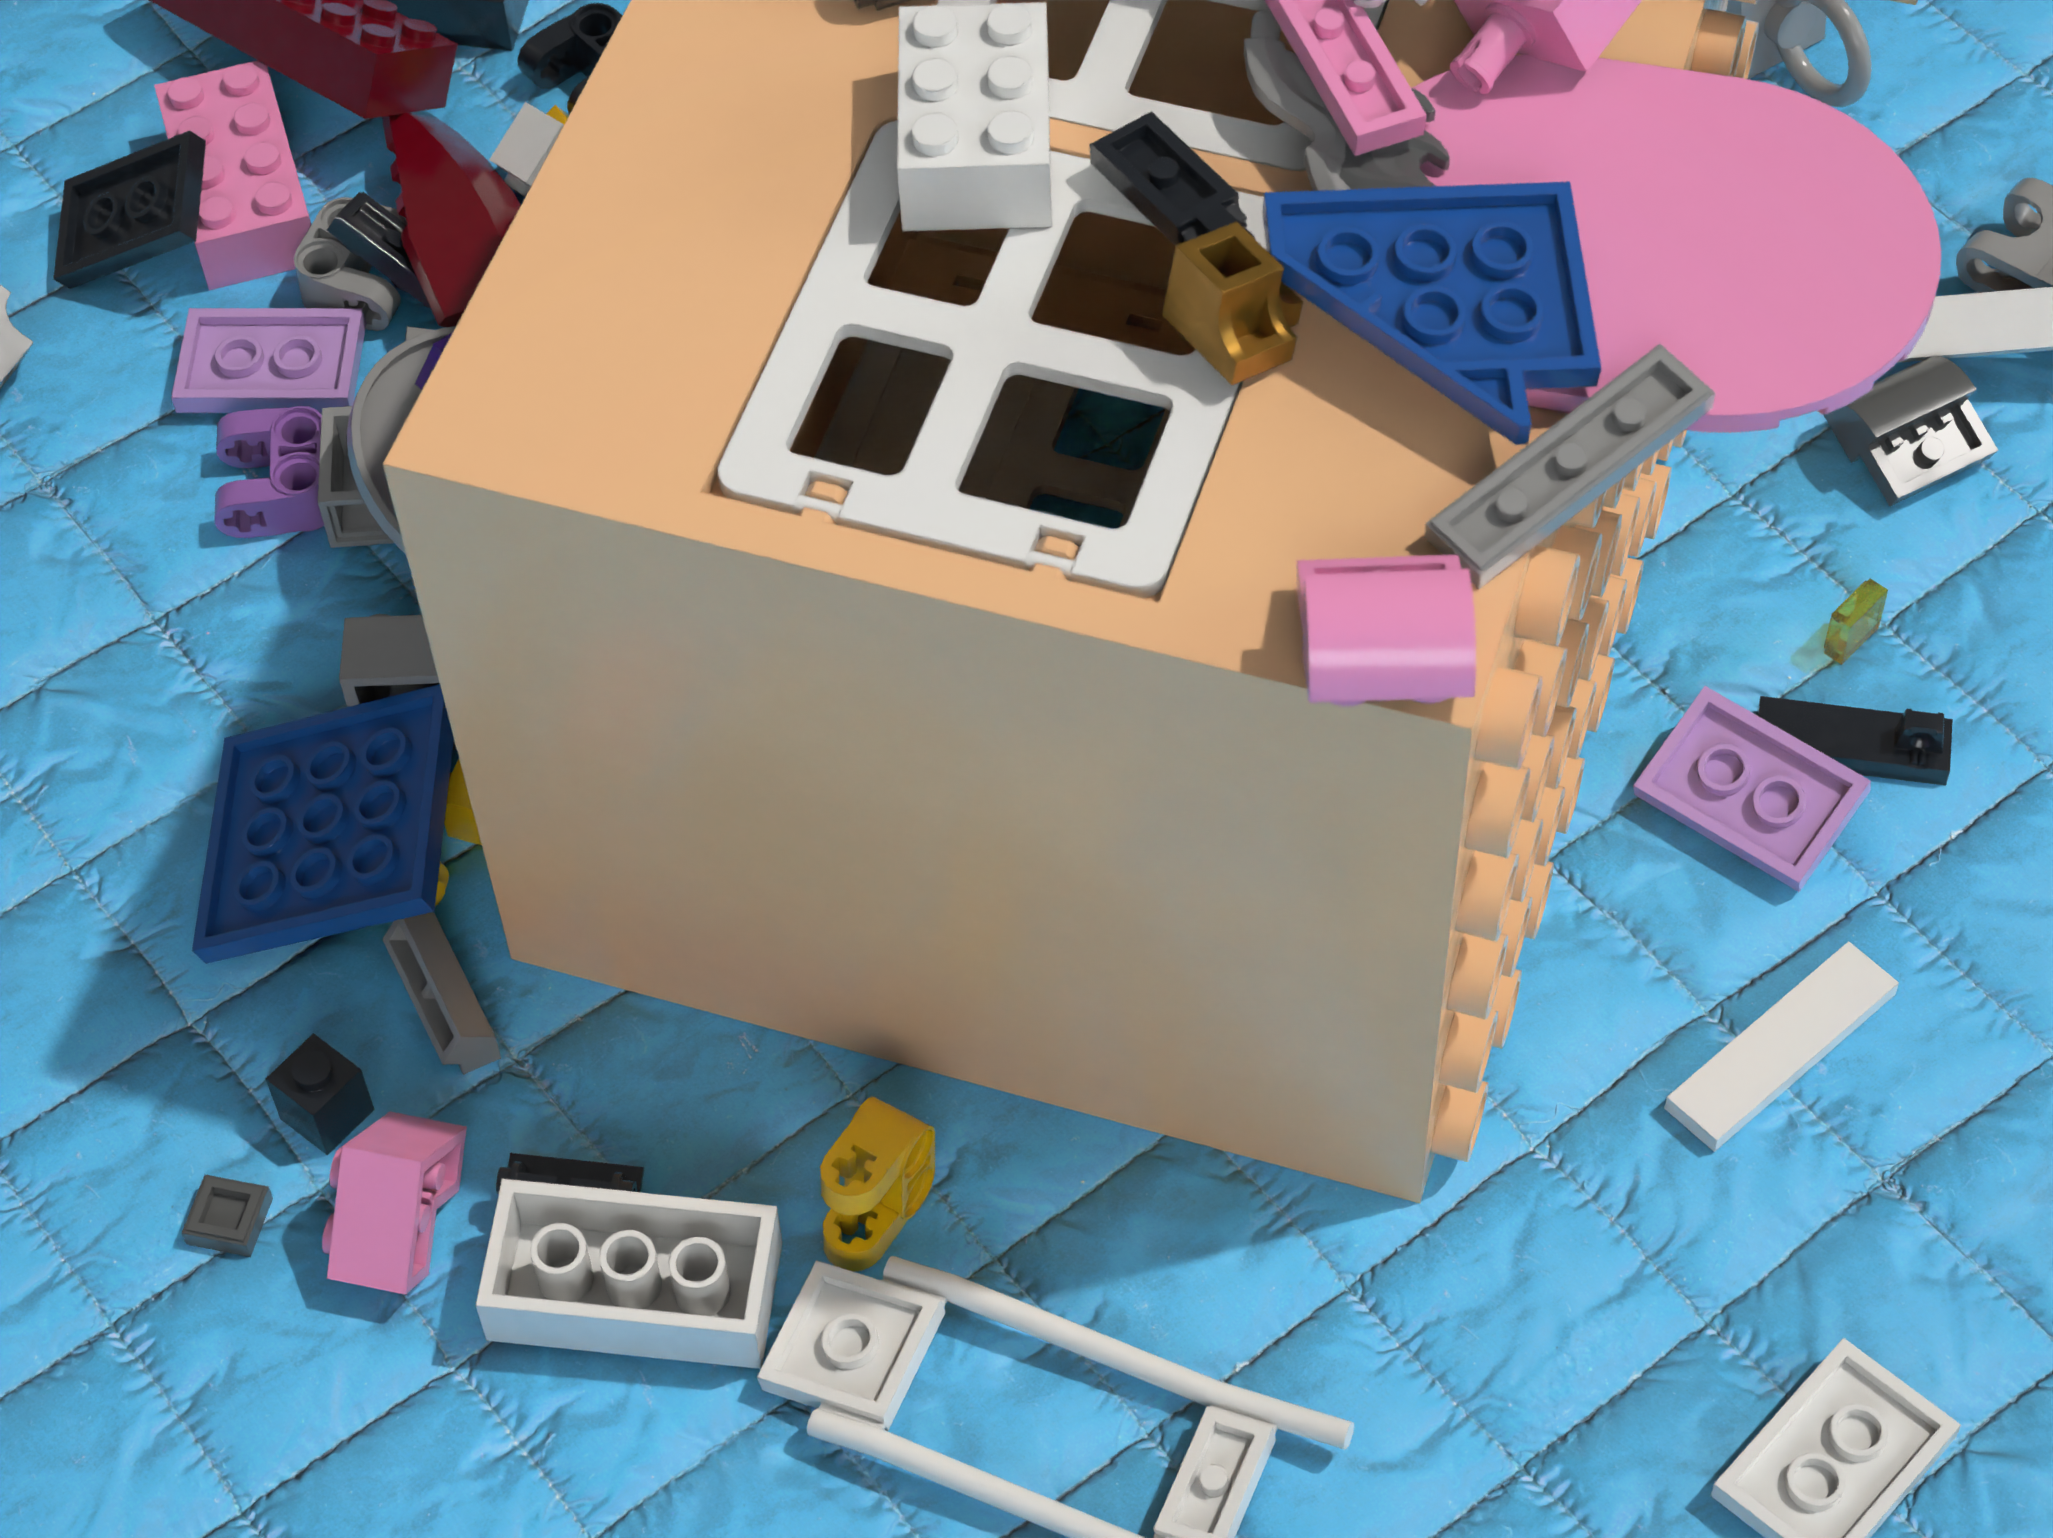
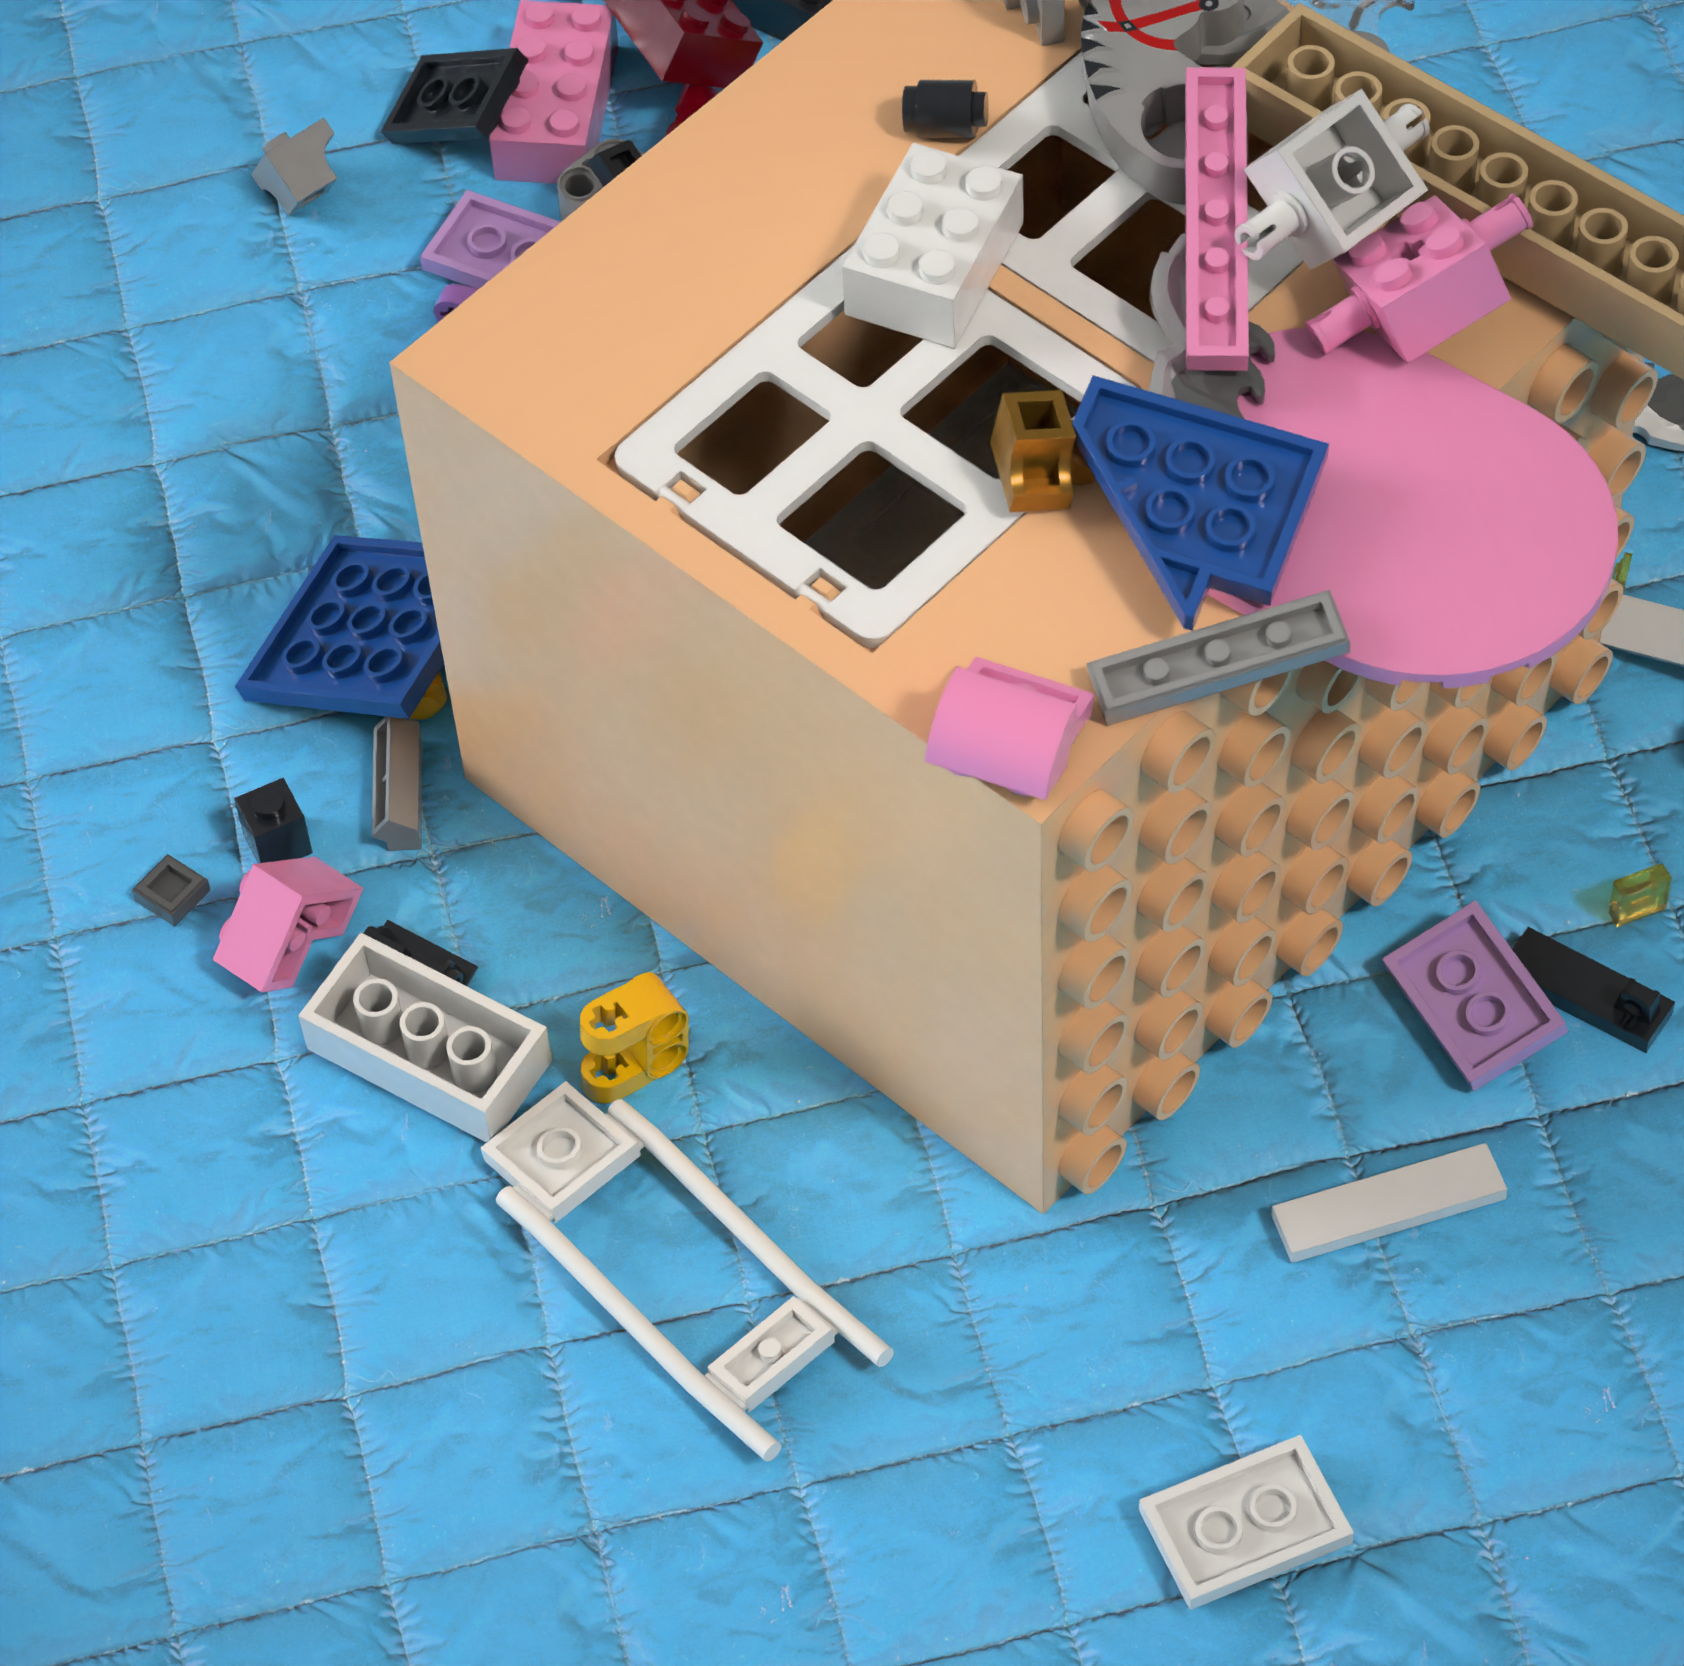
camera: 25 degrees right, 0 degrees up
black hinge [1089,112,1255,246] -> none

